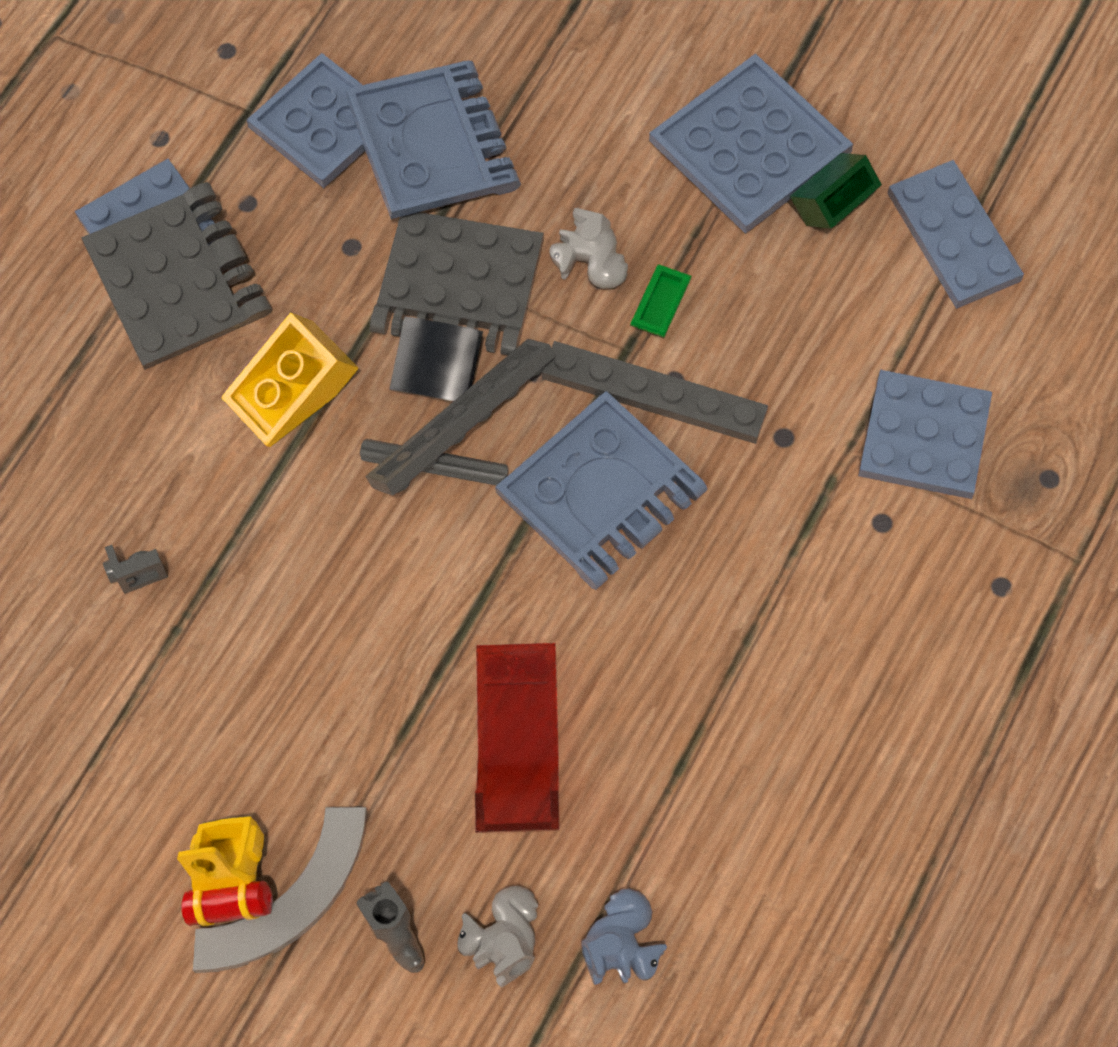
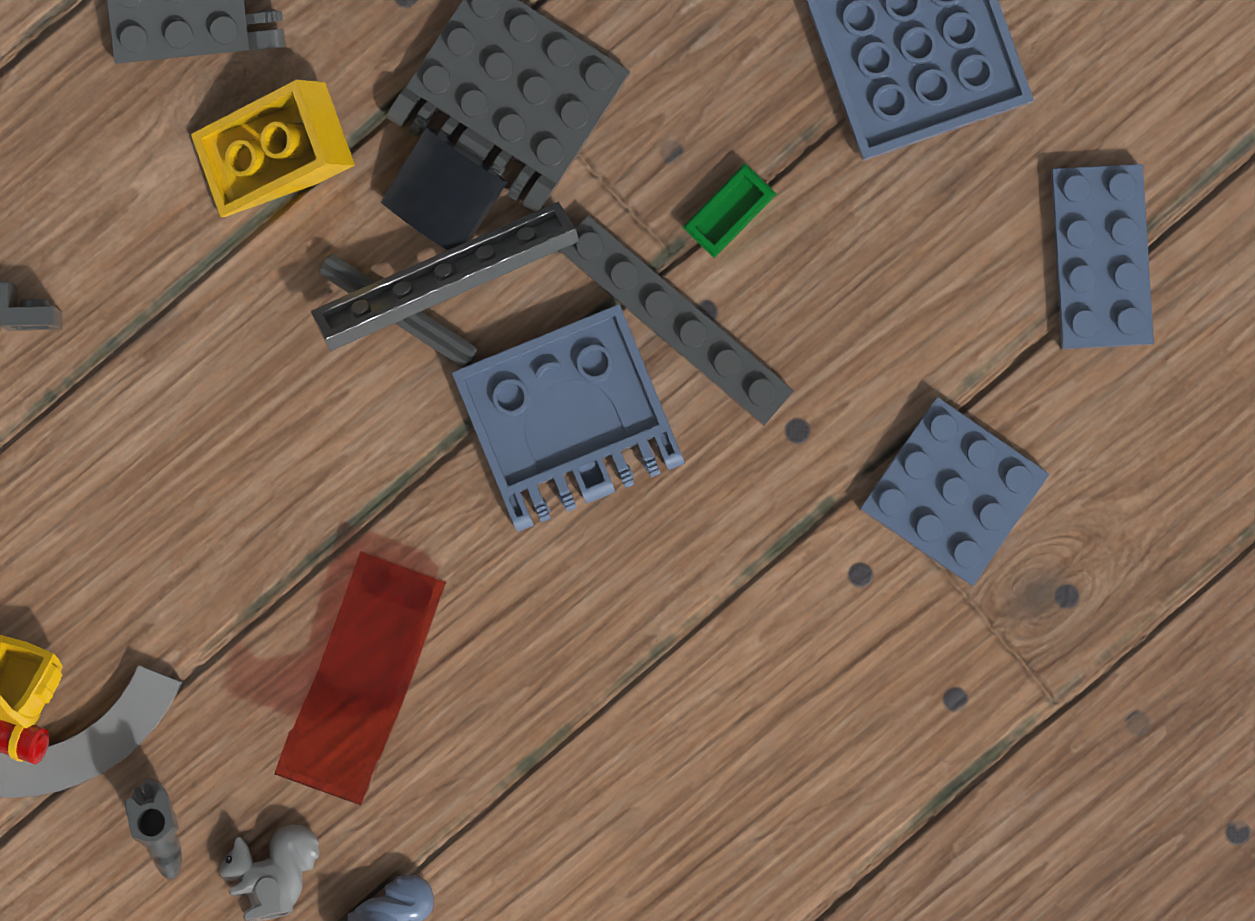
camera: 20 degrees right, 20 degrees up
light grey animal [549,208,628,289] -> none
dark green brick [790,153,882,229] -> none

